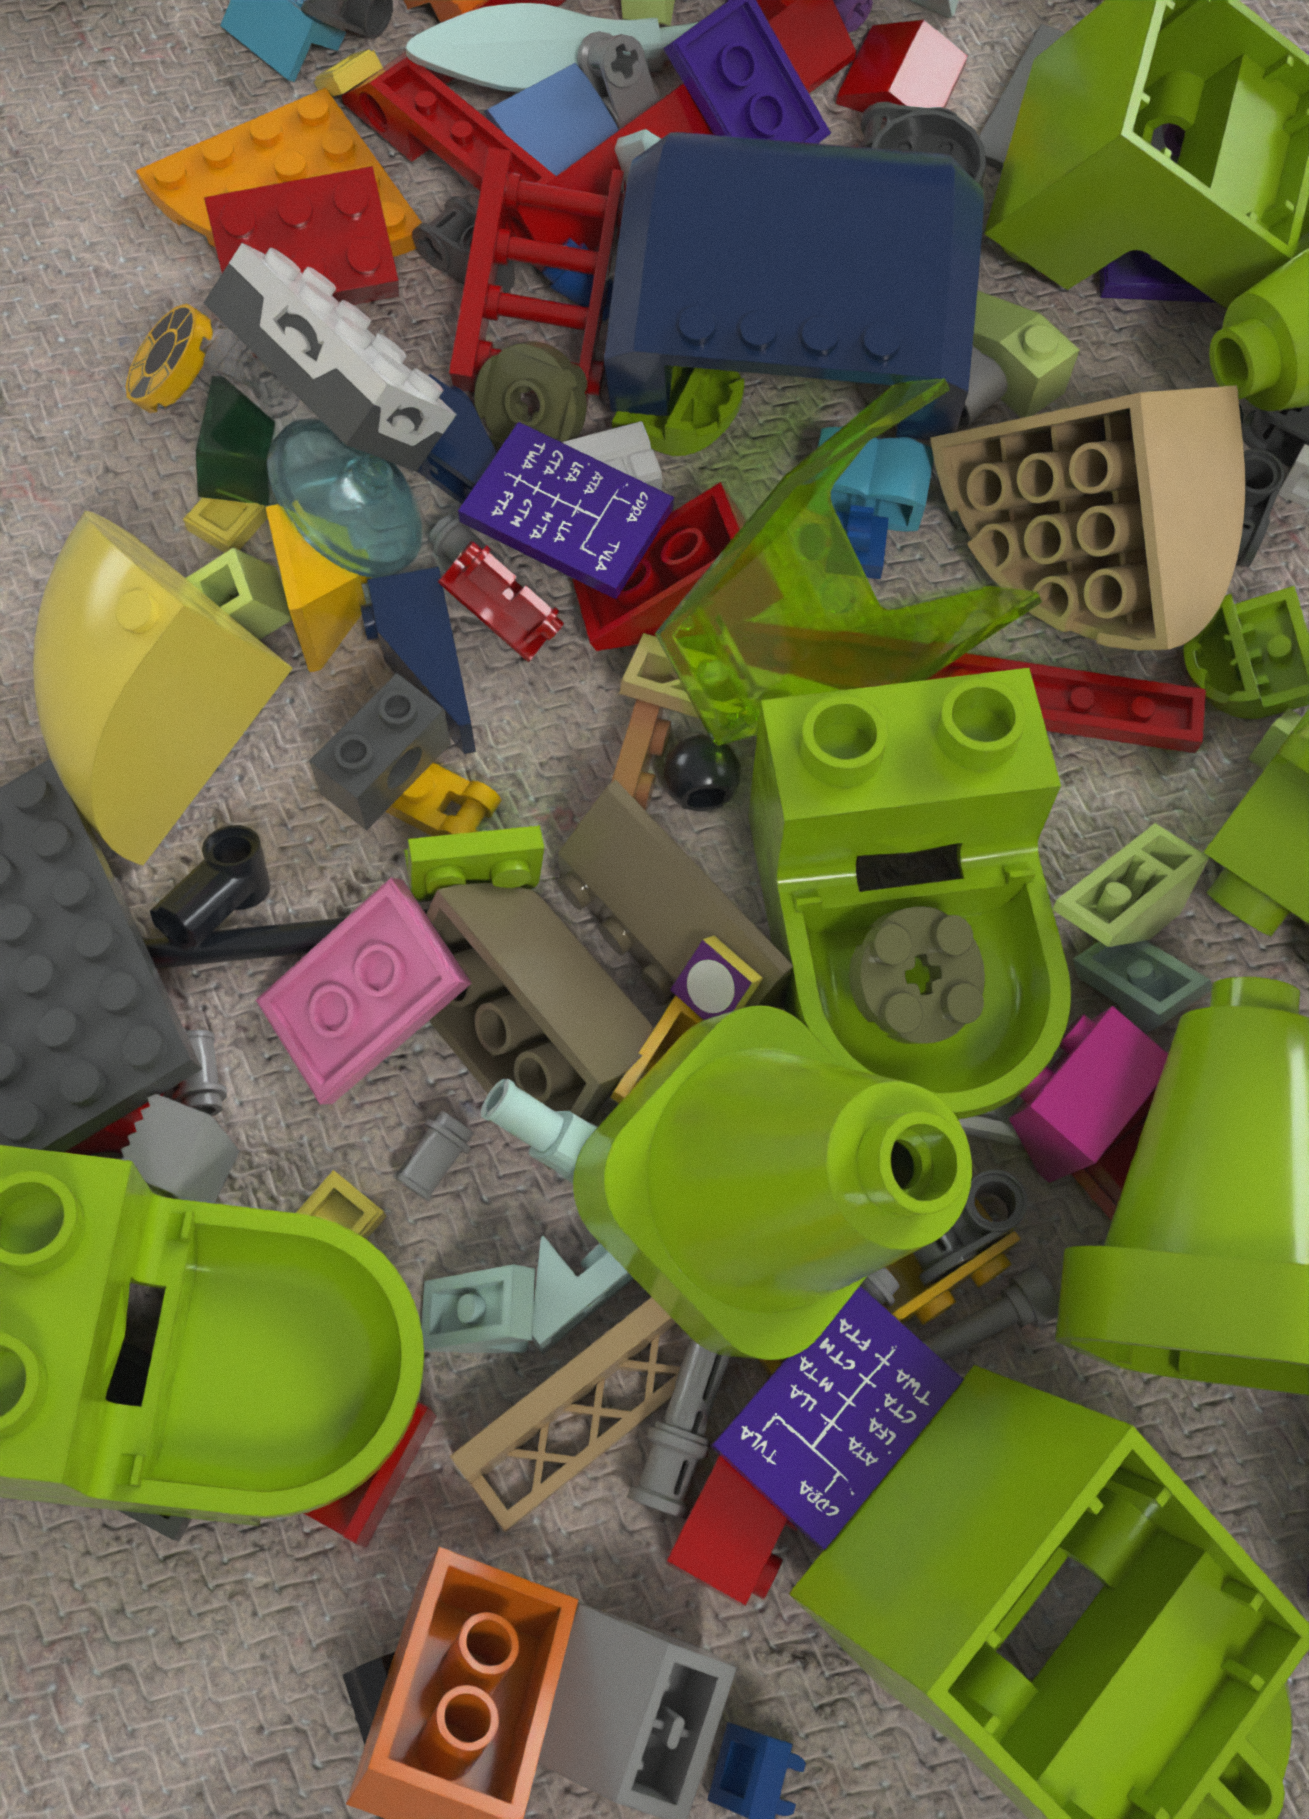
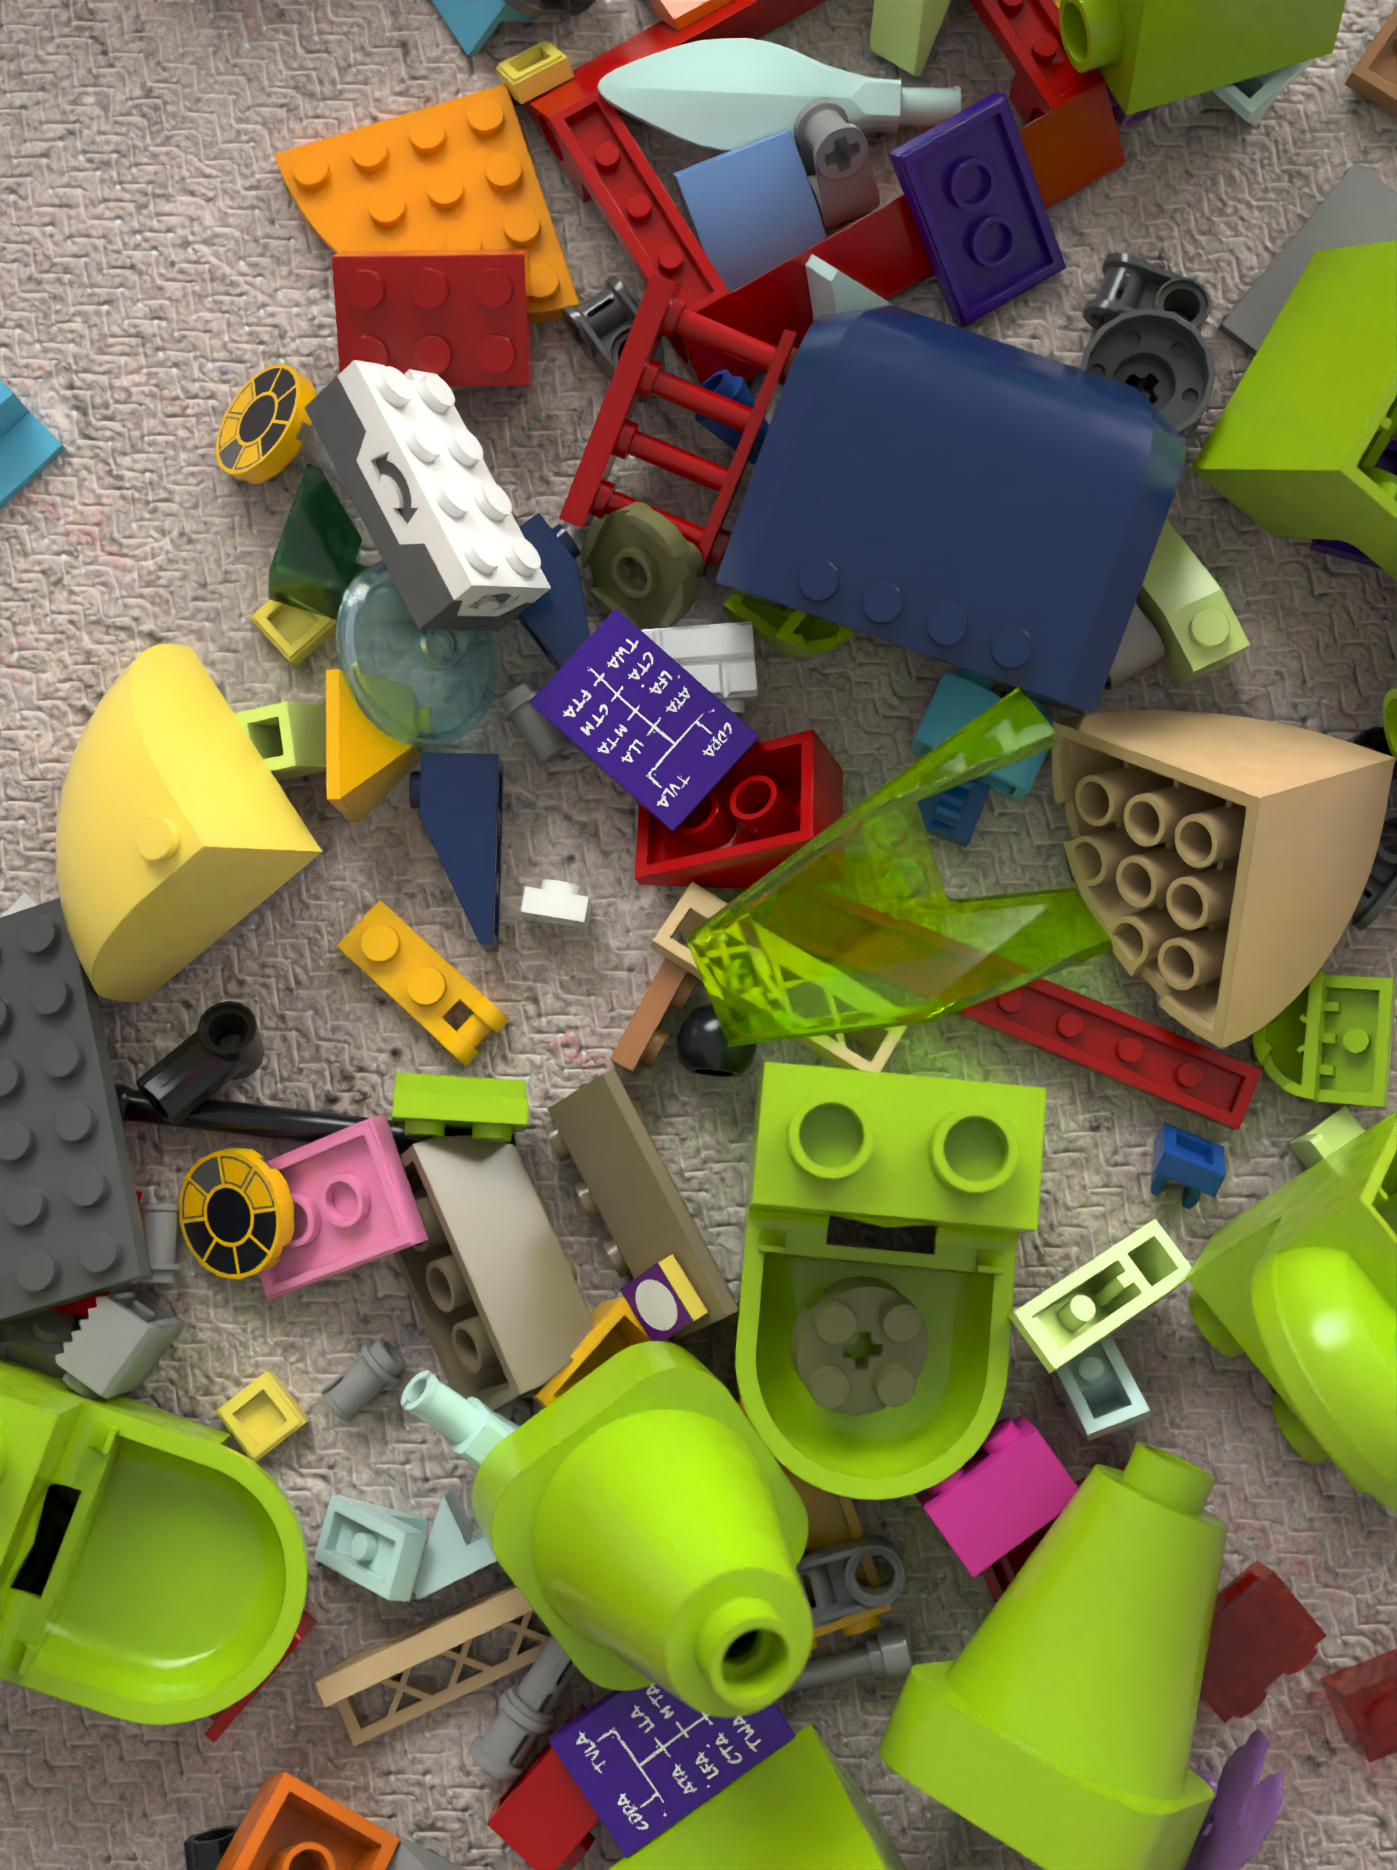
camera: 15 degrees right, 15 degrees up
dark grey brick [309,673,451,830] -> none
red hinge [438,541,564,663] -> none
red slope [836,19,968,121] -> none
none -> tile [178,1147,295,1280]
none -> white plate [521,879,592,930]
none -> blue tile [1151,1122,1226,1209]

